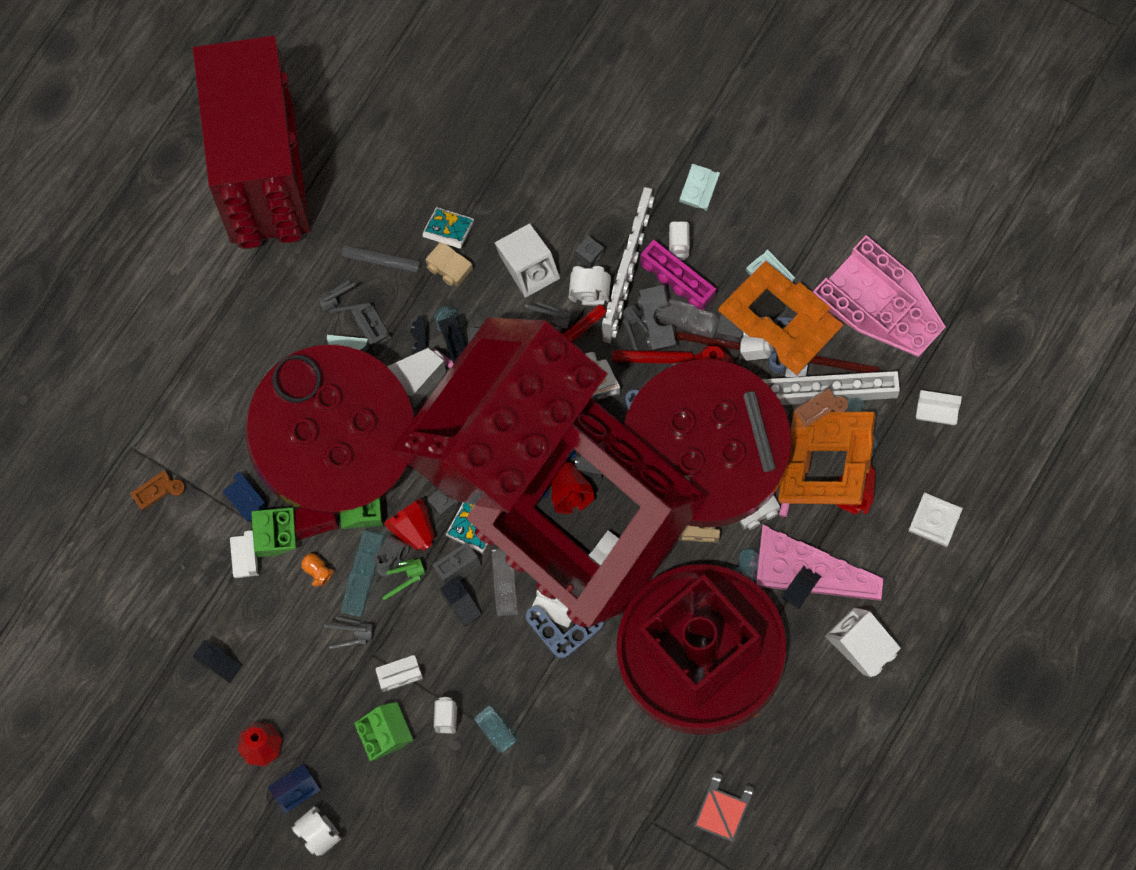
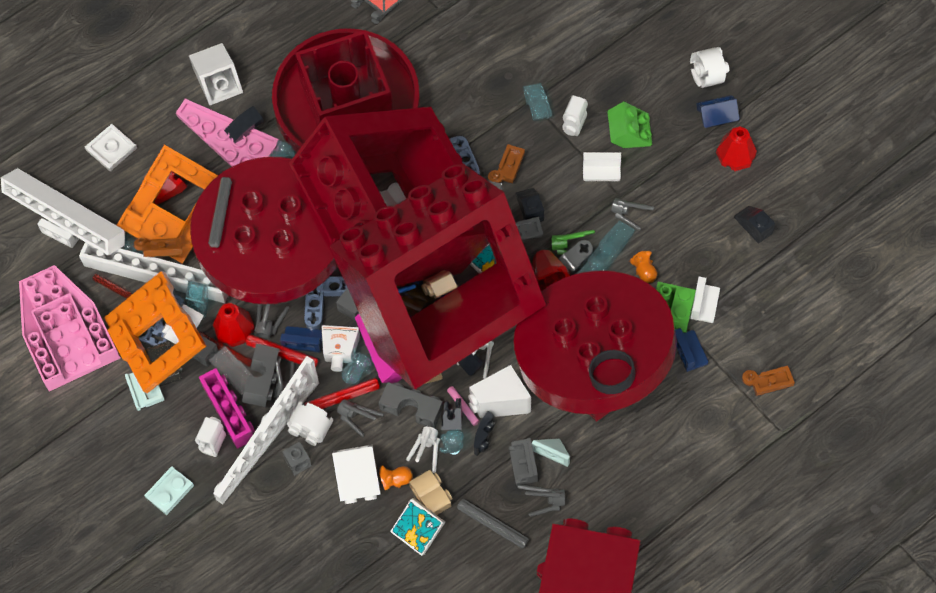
camera: 160 degrees left, 10 degrees down
none -> white brick [1,168,125,255]
none -> clear light blue slope [186,280,208,319]
none -> dark blue panel [280,326,322,353]
none -> orange animal [379,465,413,490]
none -> white plant [406,426,440,473]
none -> dark orange hinge [488,144,525,185]

